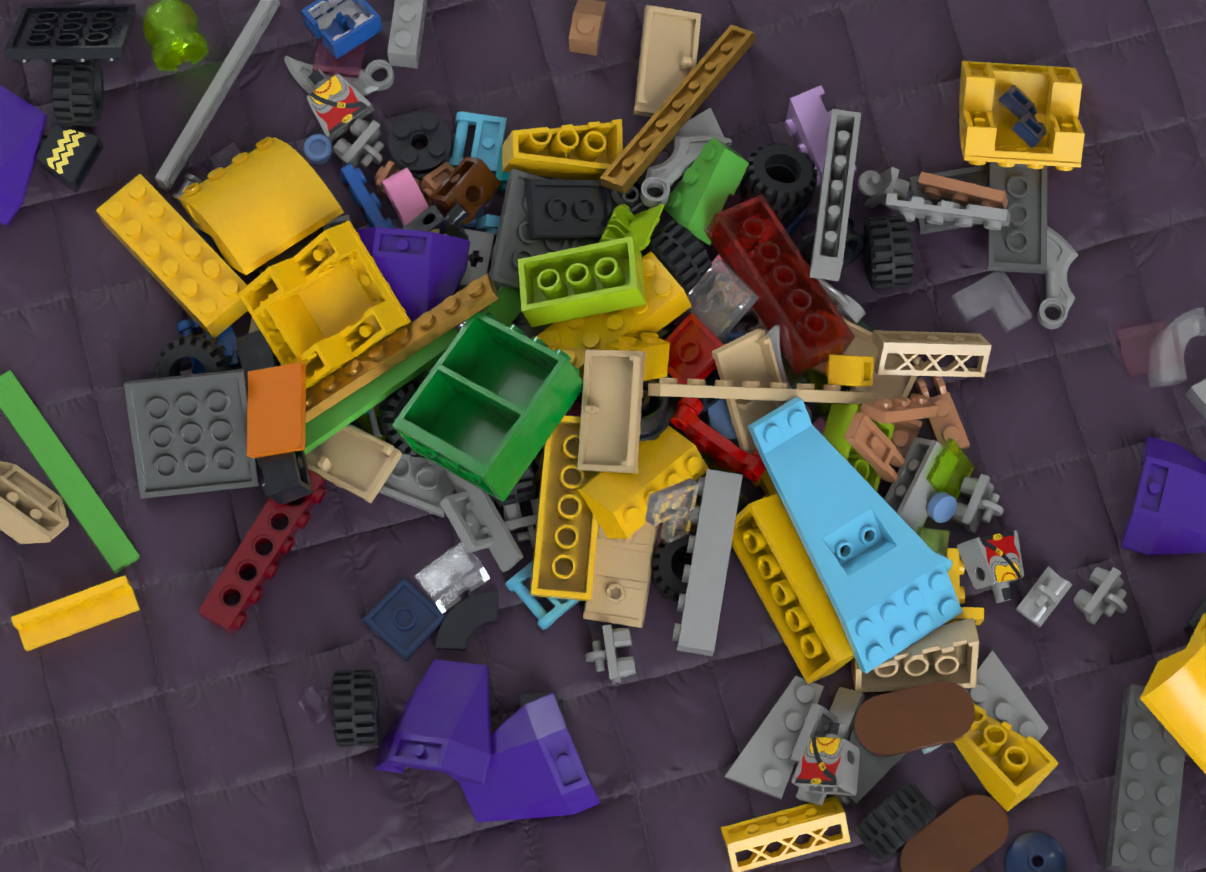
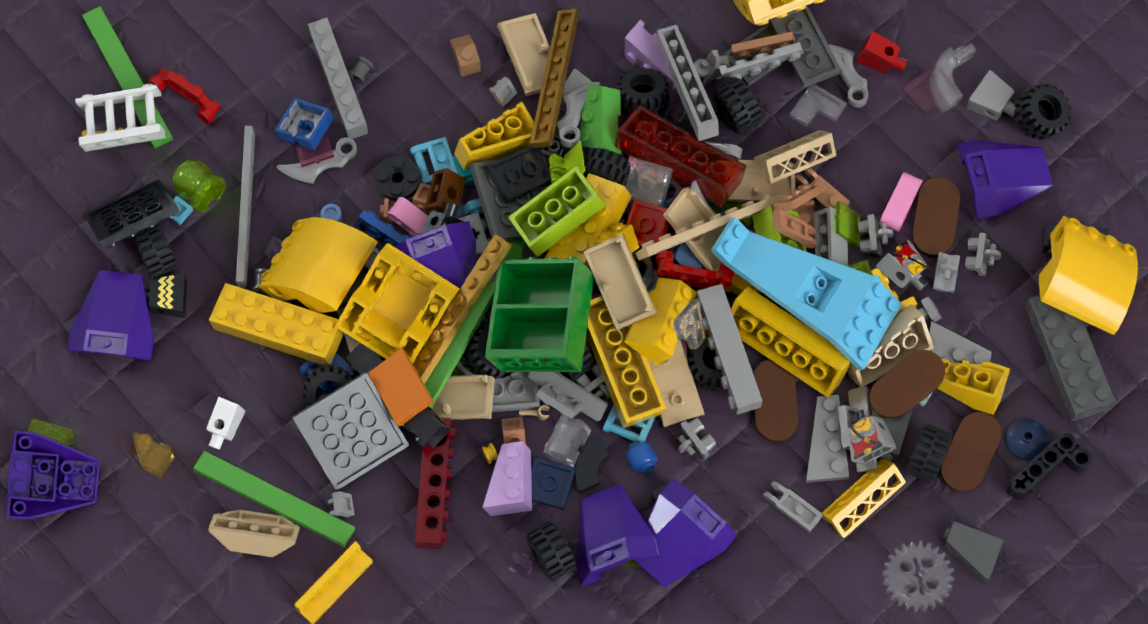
camera: 25 degrees left, 5 degrees down
torso [306,69,374,143] -> none
light grey hips [333,118,384,168] -> none
yellow brick [825,355,874,386] -> none
medium blue tile [927,492,957,523] -> none
none -> medium azure plate [171,196,194,225]
none -> white torso [206,397,245,450]
none -> light grey tile [328,491,355,517]
none -> yellow bush [481,443,498,464]
none -> lavender wedge [482,441,532,516]
none -> light grey tile [489,77,517,107]
none -> nougat bracket [501,417,526,444]
none -> tan hand [519,405,550,421]
none -> blue head [626,441,658,474]
none -> reddish brown tile [753,359,798,443]
none -> light grey hinge [763,481,823,533]
none -> red torso [856,31,907,74]
none -> bright pink beam [879,172,923,232]
none -> reddish brown tile [912,177,960,257]
none -> light grey tile [919,297,942,322]

